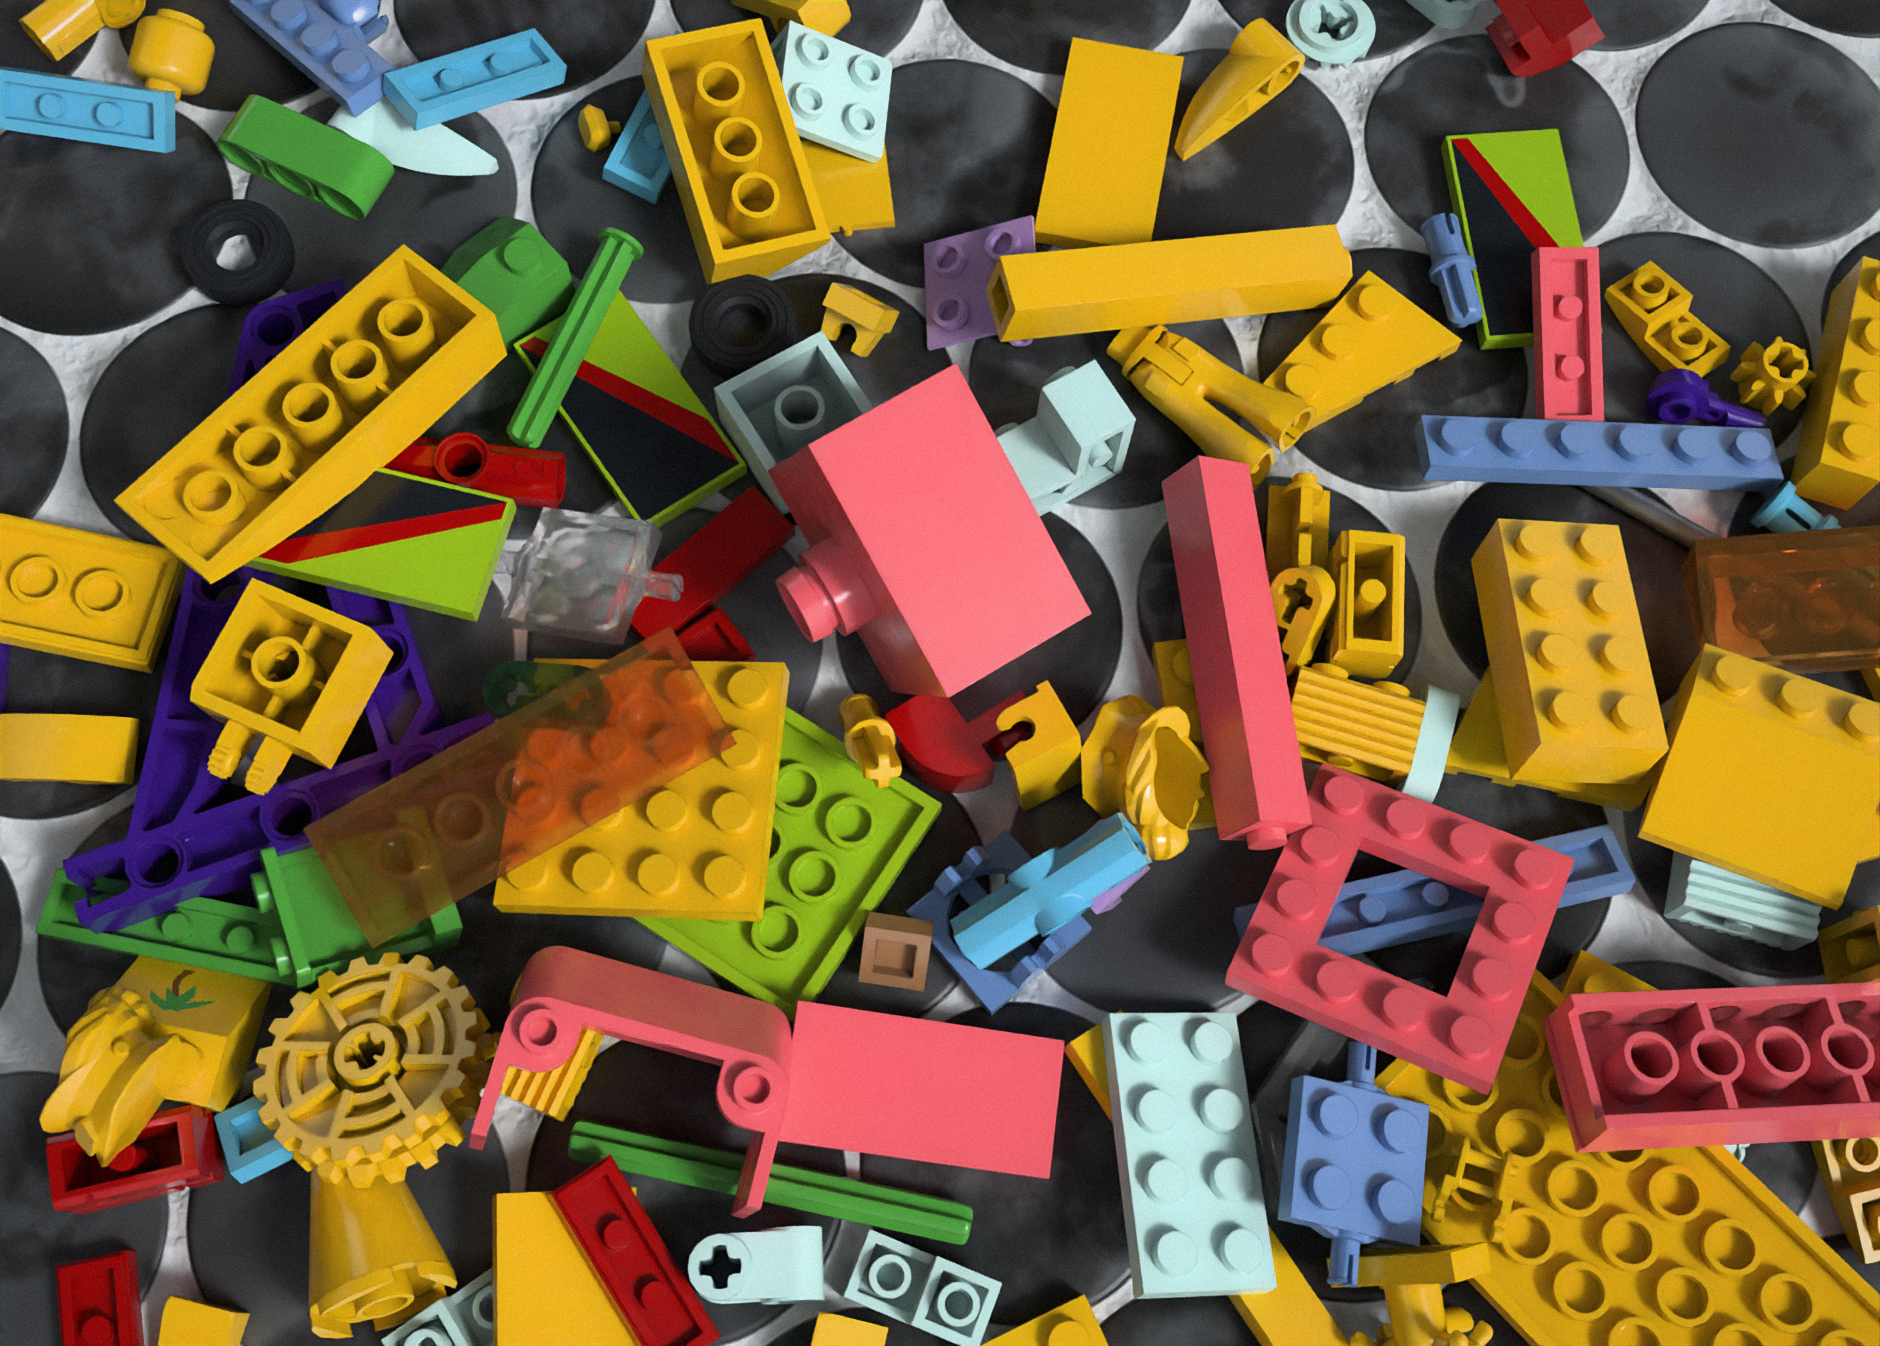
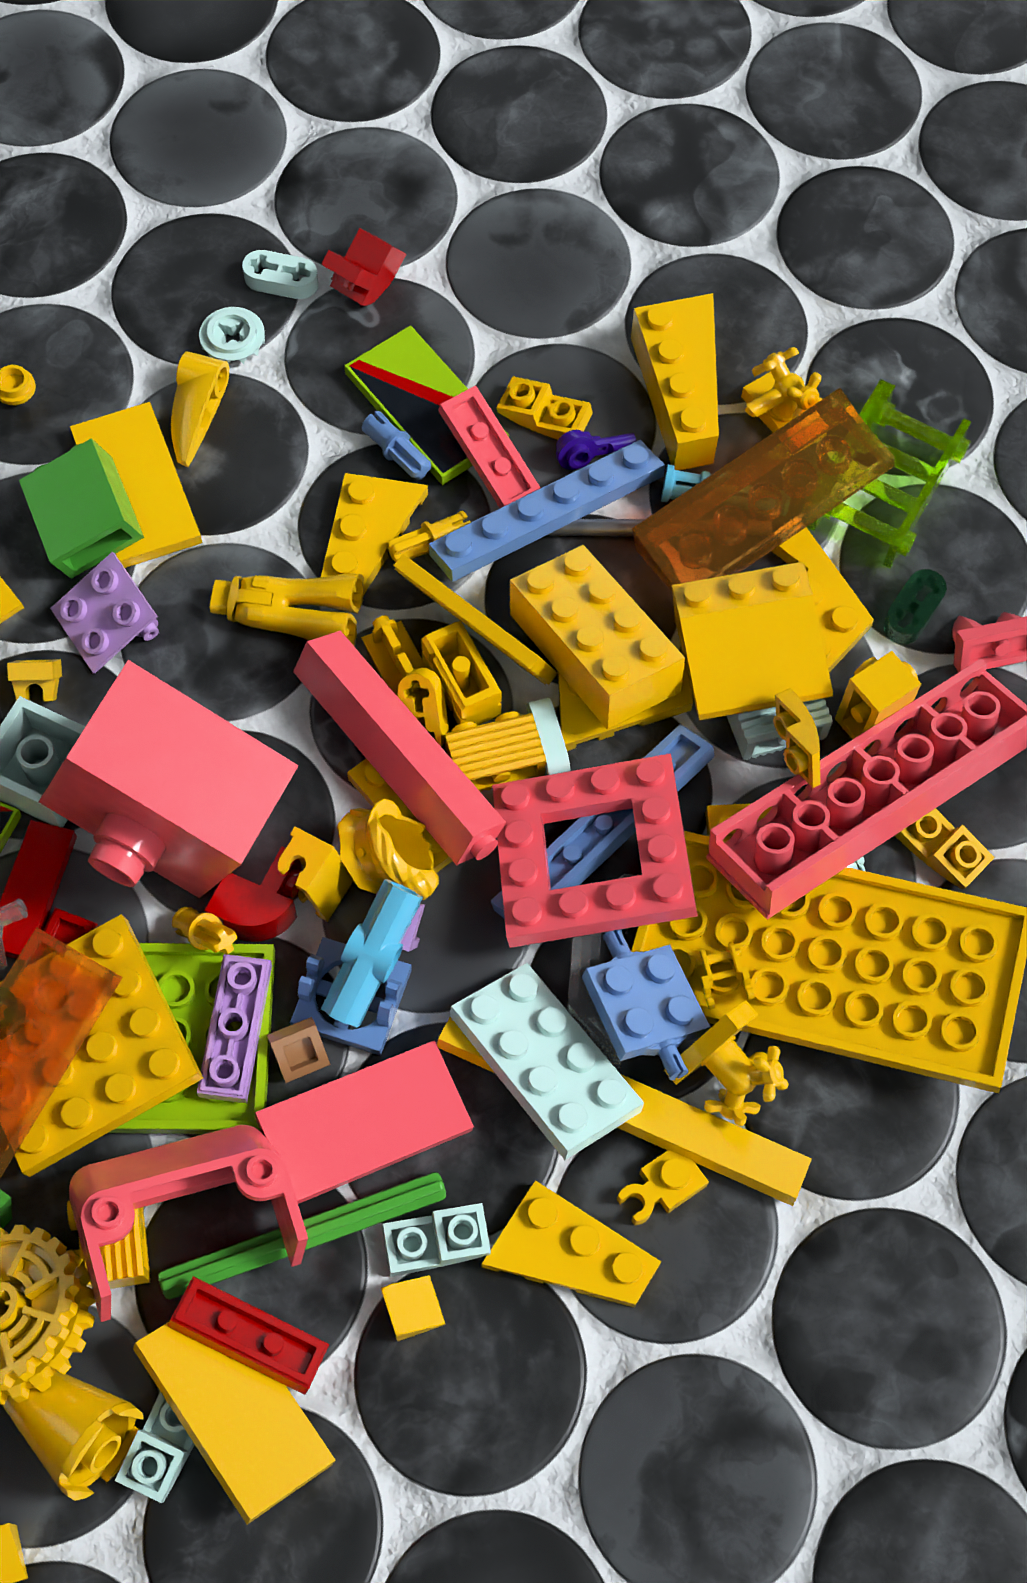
camera: 30 degrees left, 5 degrees down
light aqua piece [688,1226,825,1305] -> none
yellow brick [985,224,1353,342] -> none
light aqua brick [994,360,1136,517] -> none
yellow gear [1730,336,1816,416] -> none
none -> bright green brick [19,438,144,579]
none -> lavender tile [197,954,272,1103]
none -> yellow axle [388,511,471,562]
none -> yellow tile [393,553,558,685]
none -> yellow slope [773,688,821,788]

